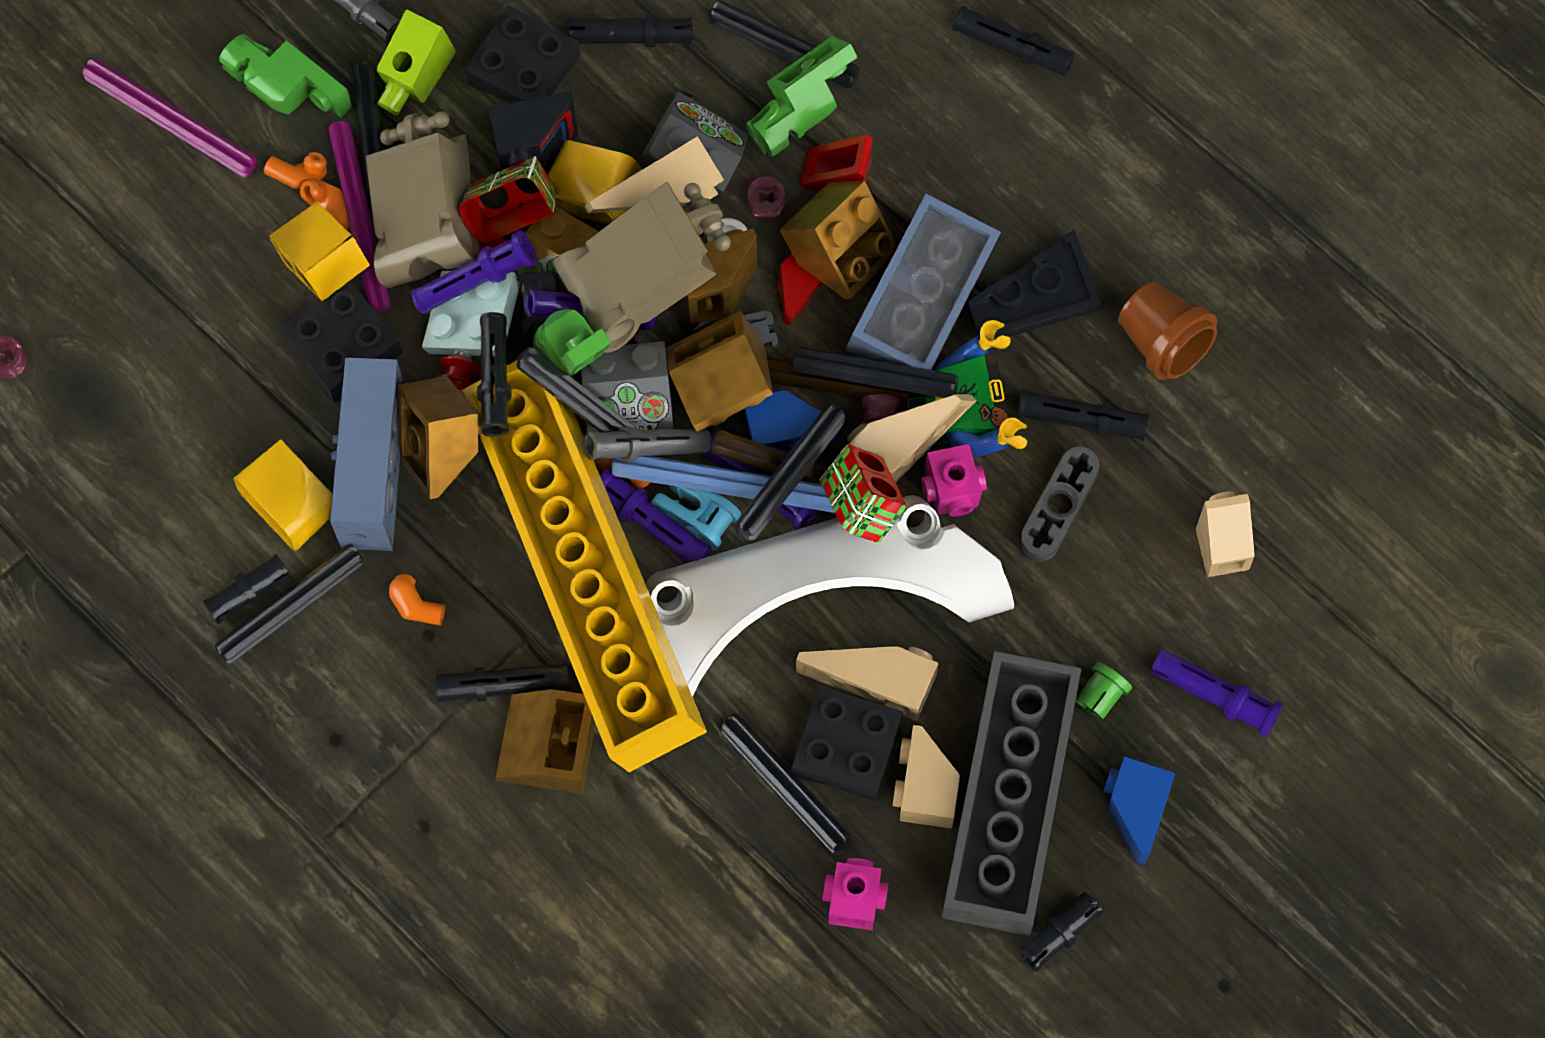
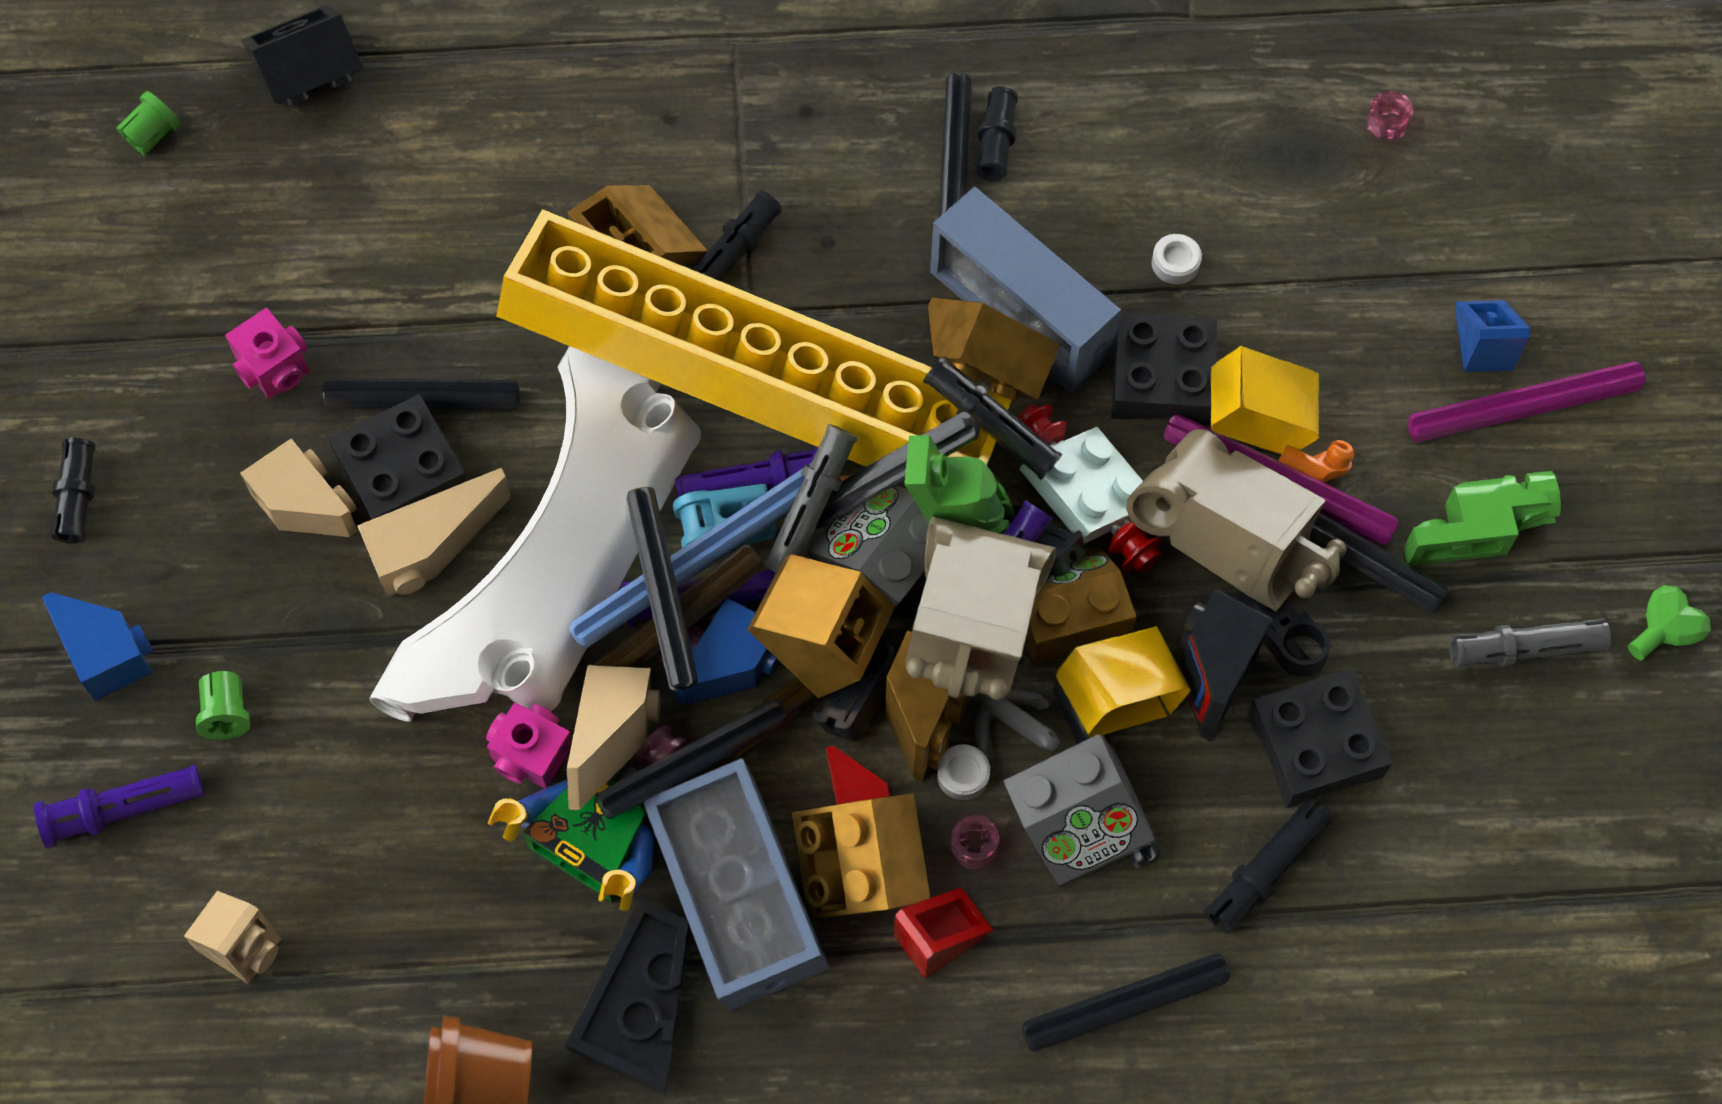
camera: 130 degrees right, 5 degrees down
yellow piece [233,439,333,552] -> none
orange arm [264,152,327,189] -> none
lime torso [377,9,457,115] -> none
orange arm [389,574,445,626] -> none
dark purple pin [411,230,537,314] -> none
red piece [459,156,557,243] -> none
tan slope [584,136,724,213] -> none
bright green plate [746,36,857,157] -> none
piece [819,444,907,543] -> none
dark grey brick [942,651,1081,936] -> none
black pin [1018,389,1149,441] -> none
dark grey beam [1020,446,1100,562] -> none
none -> white tile [1151,234,1202,285]
none -> black piece [1237,592,1330,677]
none -> blue slope [1455,300,1530,372]

